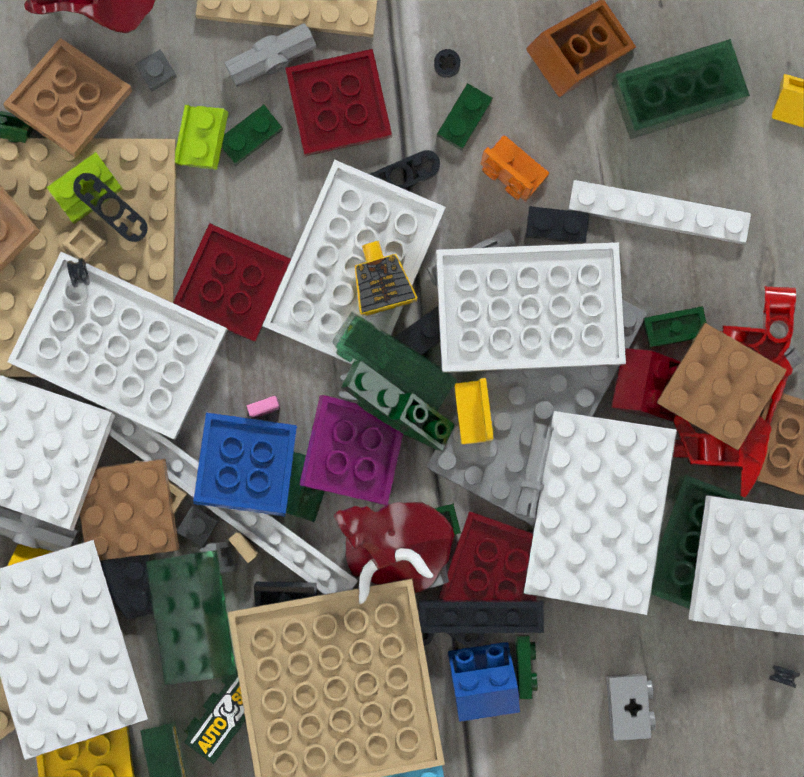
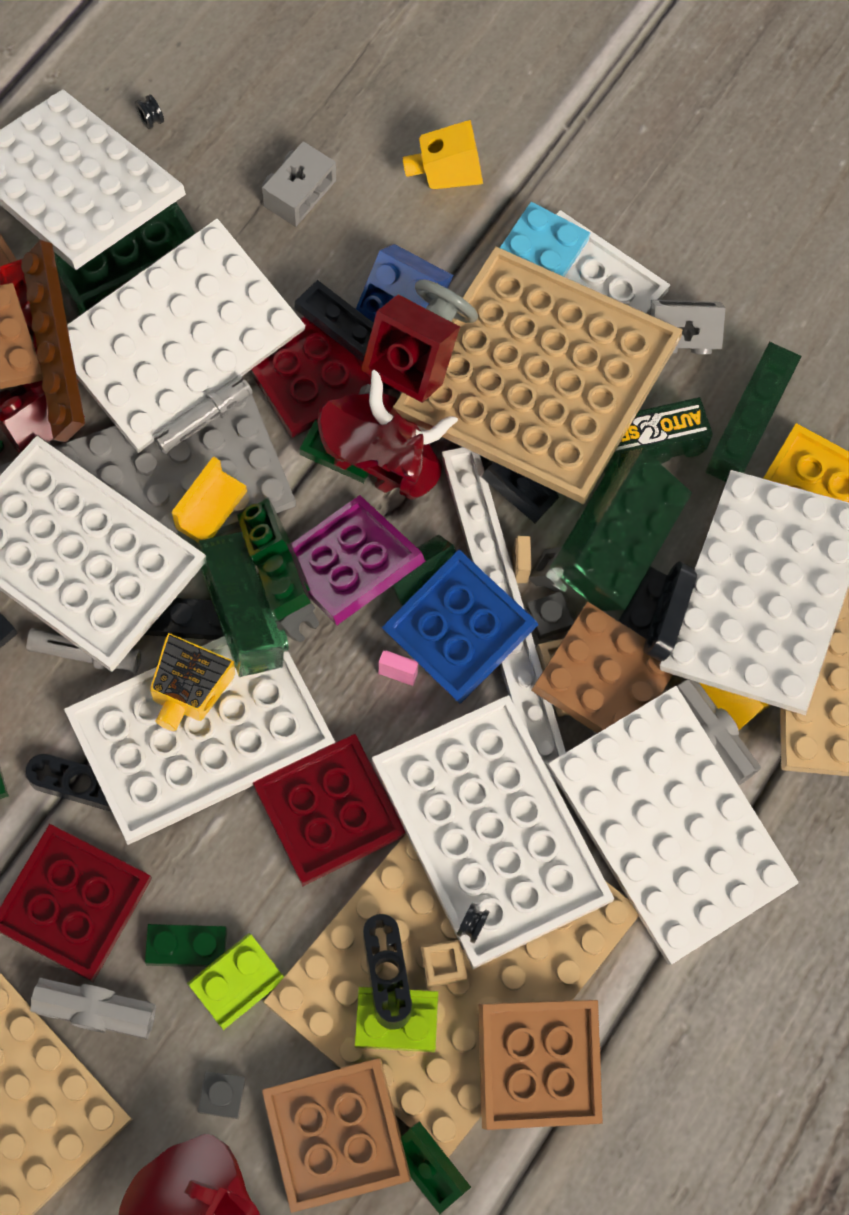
camera: 140 degrees left, 15 degrees down
dark green plate [515,635,538,699] -> none
none -> reddish brown plate [21,240,85,442]
none -> dark red piece [361,280,478,403]
none -> black beam [643,561,697,662]

